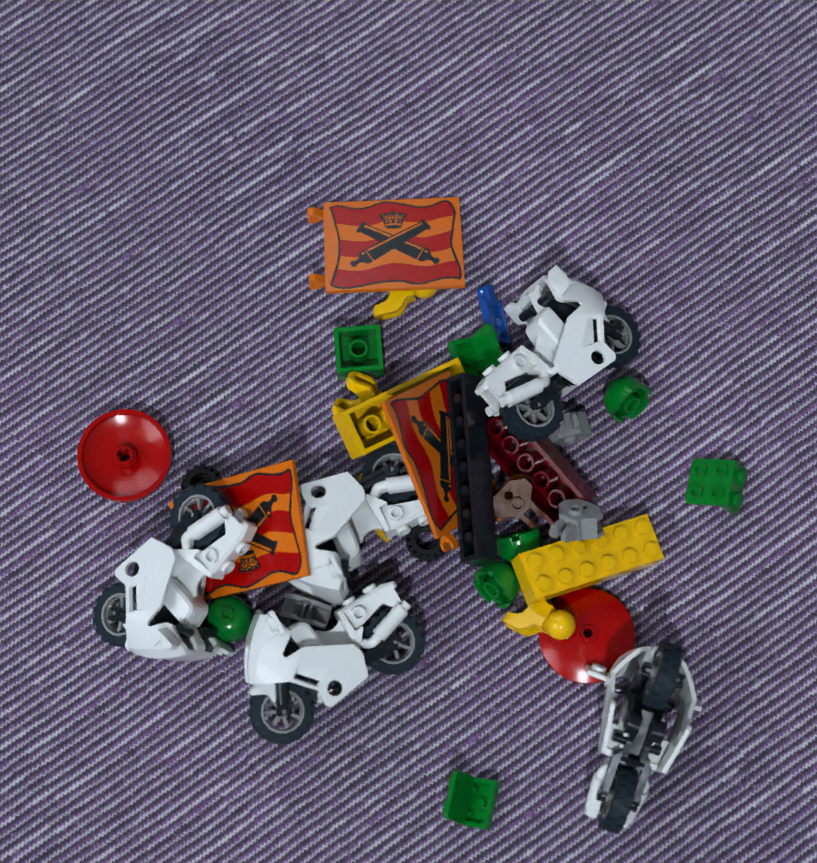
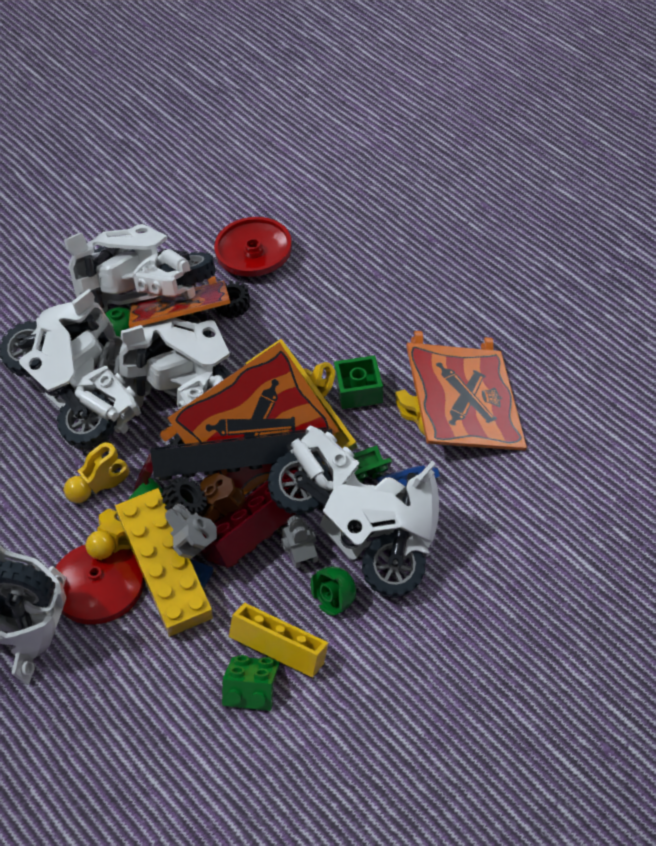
camera: 85 degrees right, 25 degrees down
none -> yellow piece [63,442,130,503]
none -> dark red tile [133,453,153,492]
none -> black tyre [162,476,207,515]
none -> yellow brick [229,602,329,678]

